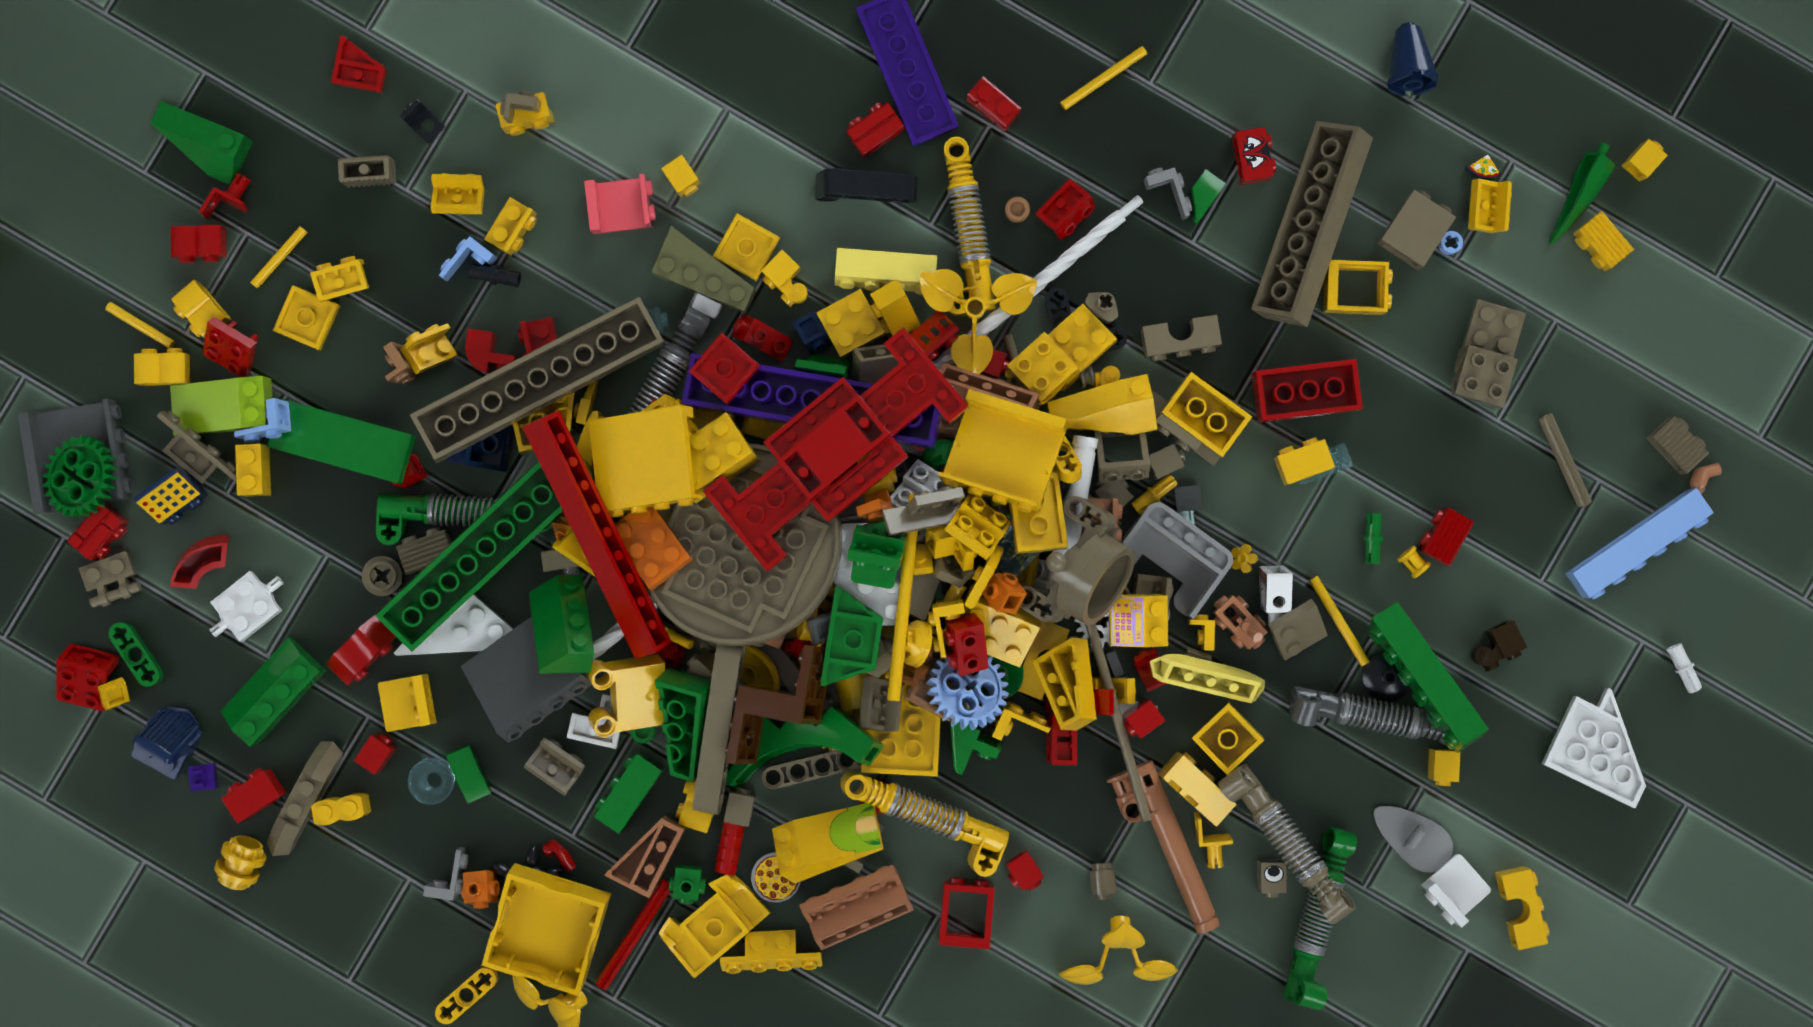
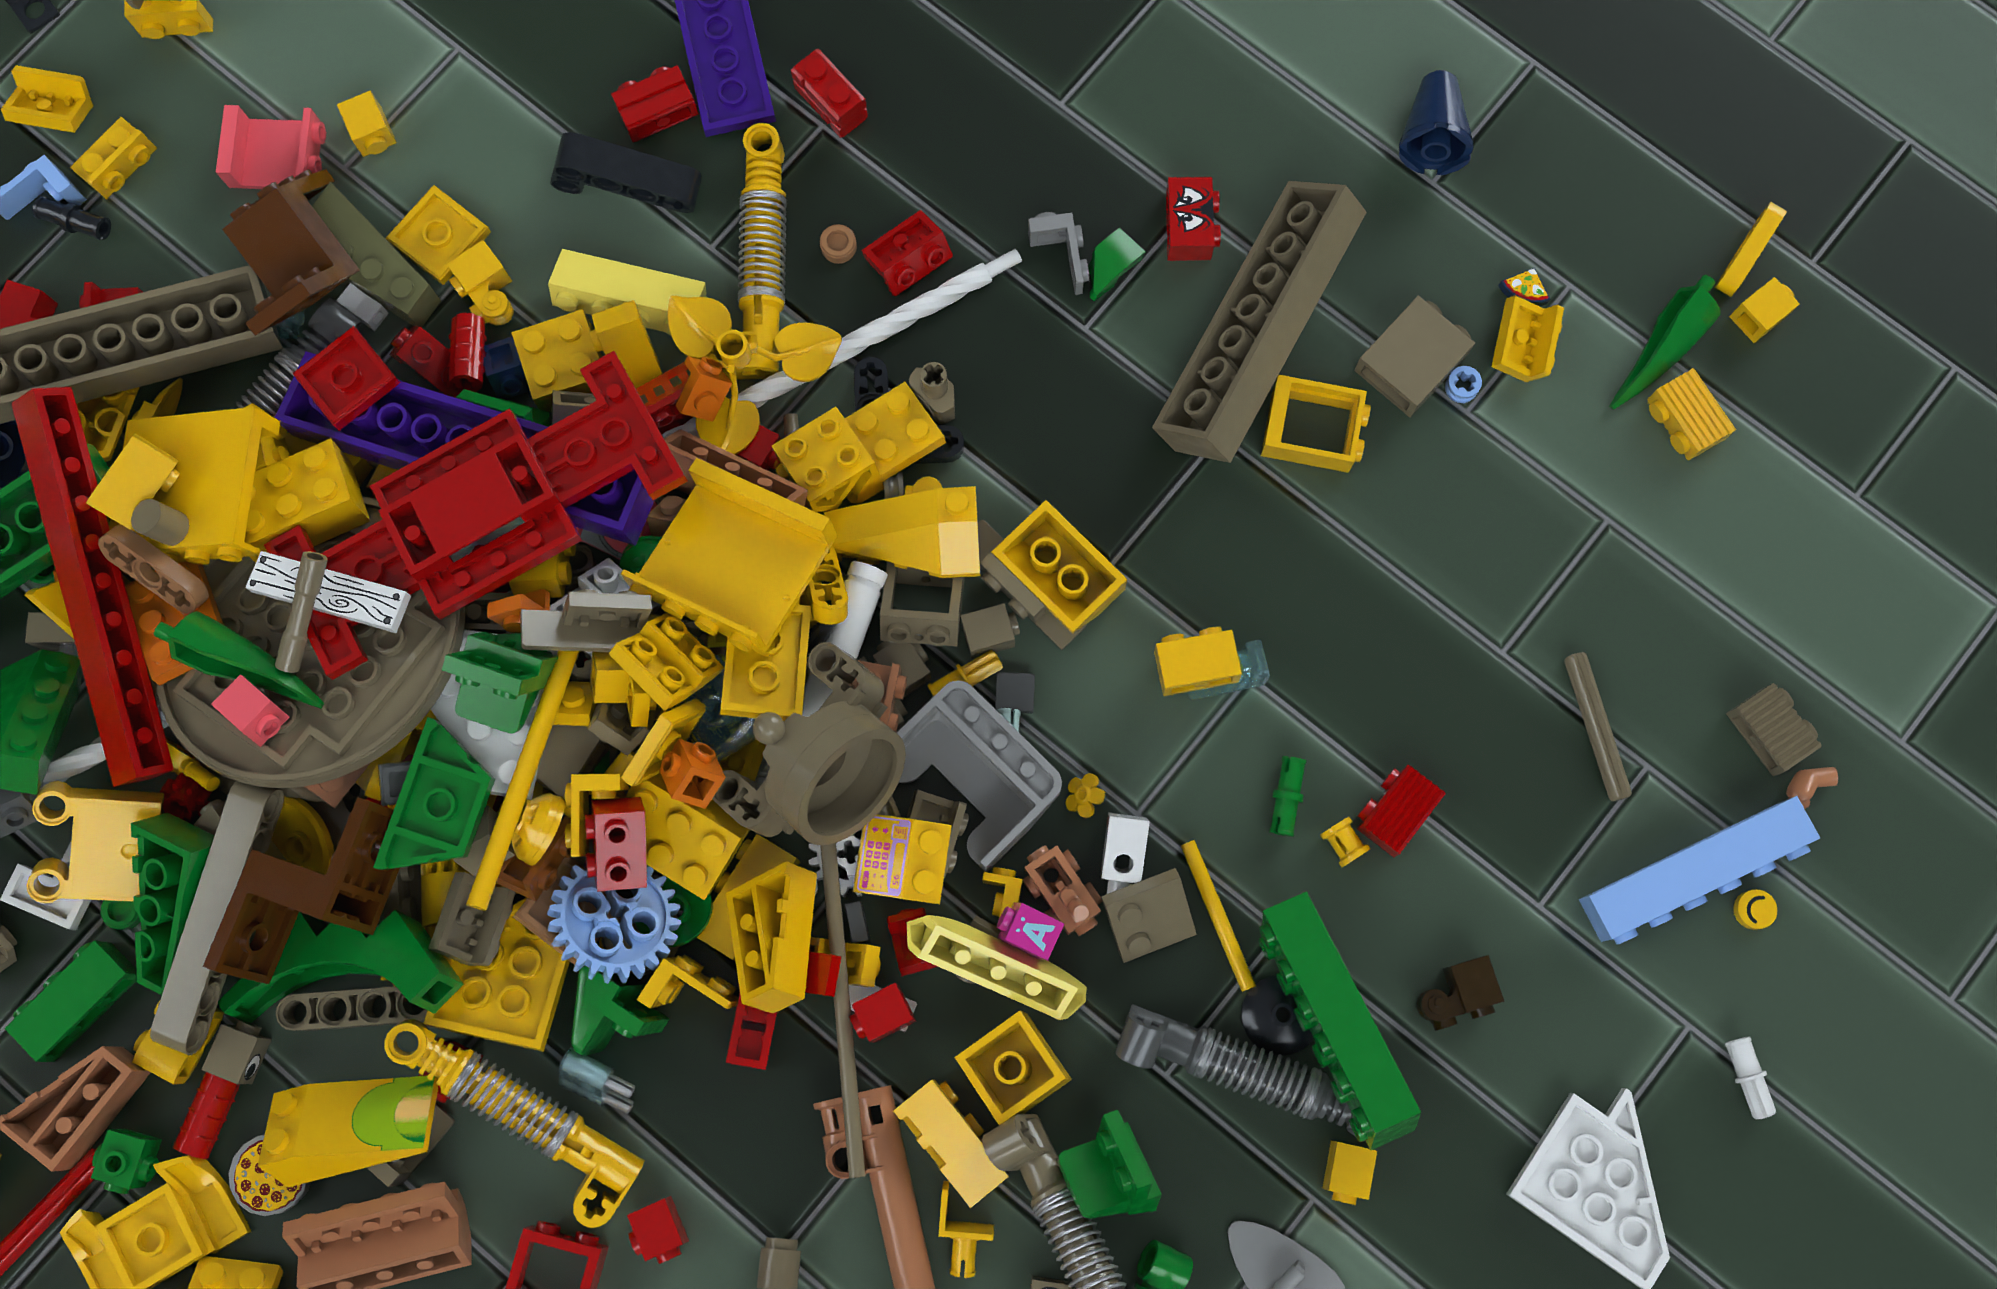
camera: 15 degrees right, 10 degrees down
yellow bar [1060,46,1147,111] -> none
dark tan arch [1140,314,1222,362] -> none
red brick [1251,359,1363,423] -> none
dark tan piece [1452,299,1526,409] -> none
none -> yellow brick [86,433,180,530]
none -> medium nougat beam [98,525,209,613]
none -> dark tan piece [131,499,189,546]
none -> green piece [154,611,324,709]
none -> coral brick [211,674,290,747]
none -> reddish brown bracket [222,169,360,336]
none -> white tile [245,551,411,633]
none -> dark tan piece [275,551,328,673]
none -> red axle [447,313,487,393]
none -> clear light blue piece [559,1048,635,1114]
none -> orange bracket [675,356,732,422]
none -> dark pink brick [997,902,1064,961]
none -> green piece [1058,1110,1162,1219]
none -> yellow beam [1714,202,1787,297]
none -> yellow tile [1733,889,1777,930]

